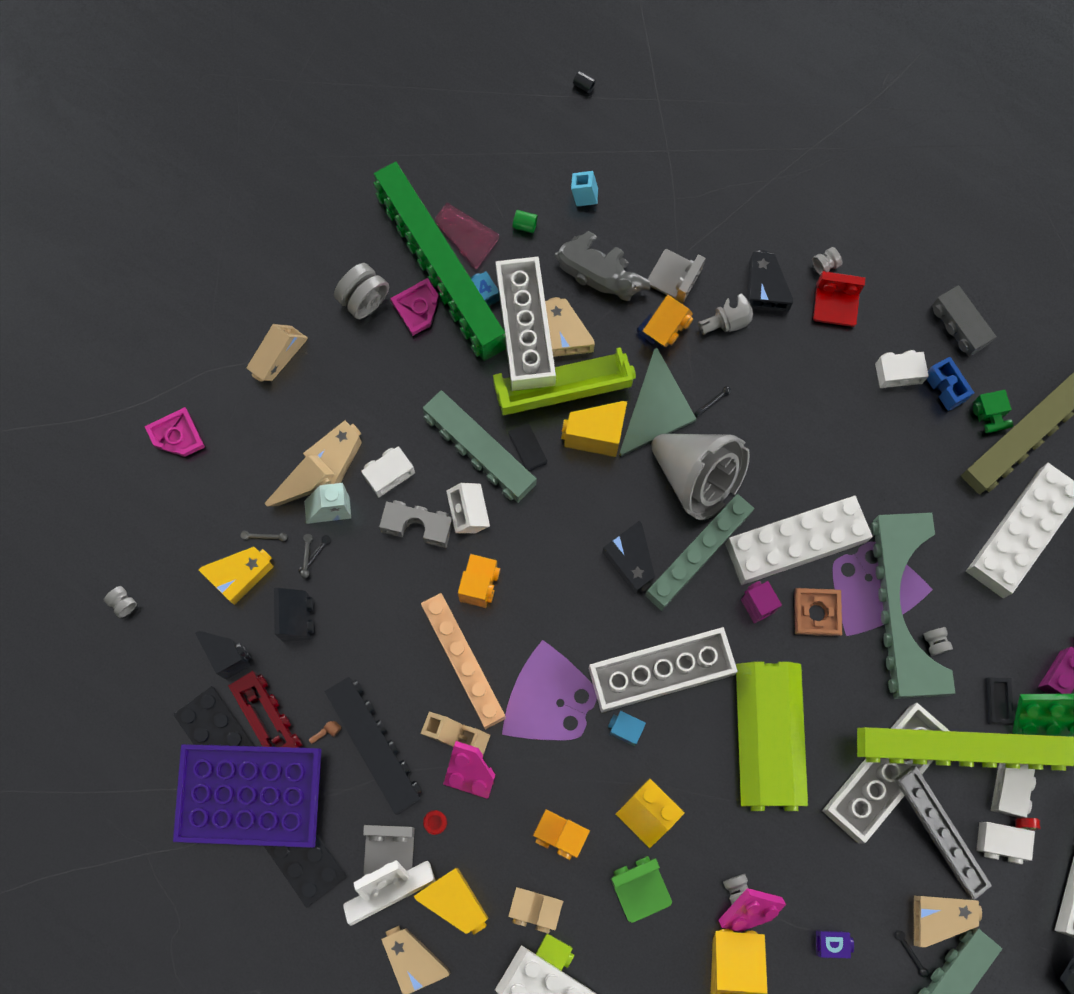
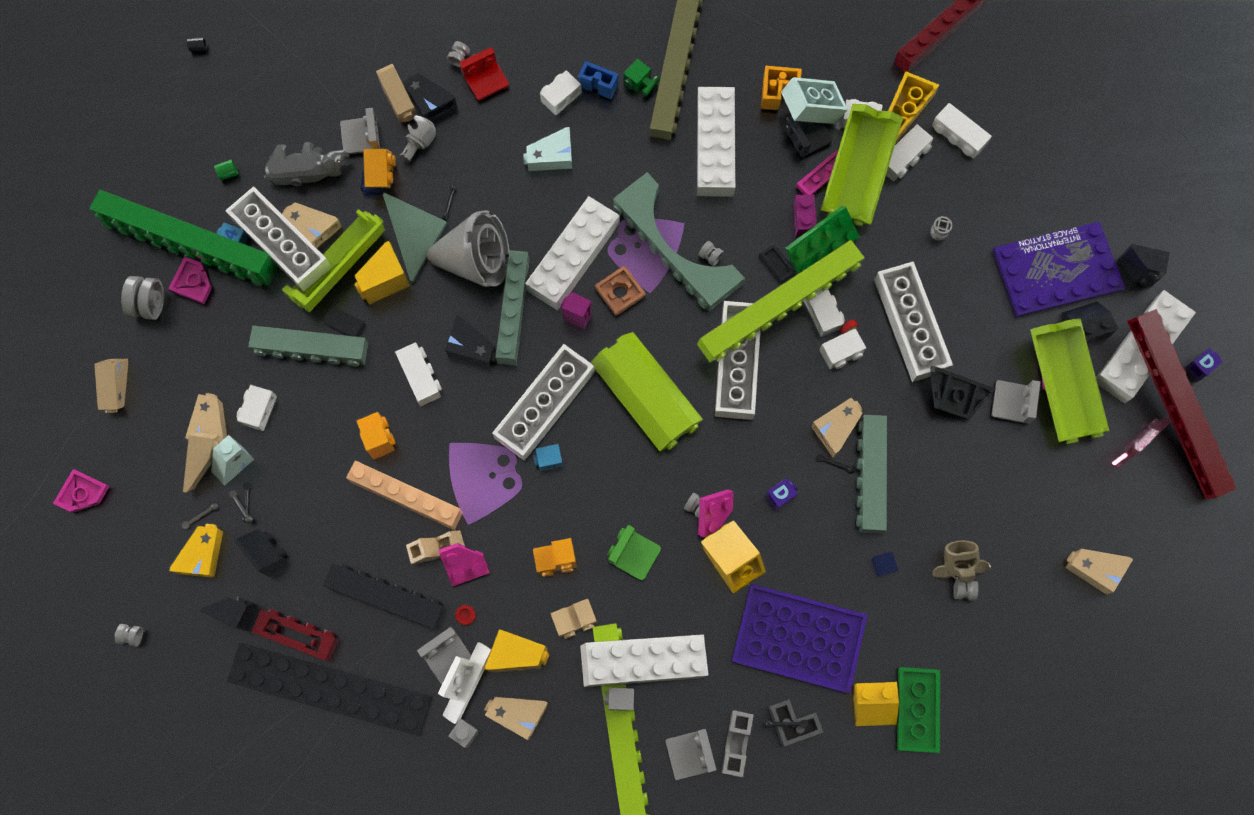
camera: 35 degrees left, 0 degrees up
dark purple plate [173,744,321,848] -> none
nougat hand [309,721,342,744] -> none
light grey arch [379,500,453,548] -> none
clear pink wing [435,203,499,270] -> none
white brick [446,483,490,533] -> none
medium azure brick [571,171,598,206] -> none
yellow slope [615,779,685,848] -> none
tile [894,765,992,900] -> none
dark grey brick [932,285,997,357] -> none
none -> tan slope [376,64,416,123]
none -> white brick [395,342,442,406]
none -> light grey brick [449,719,480,748]
none -> light aqua slope [523,127,572,171]

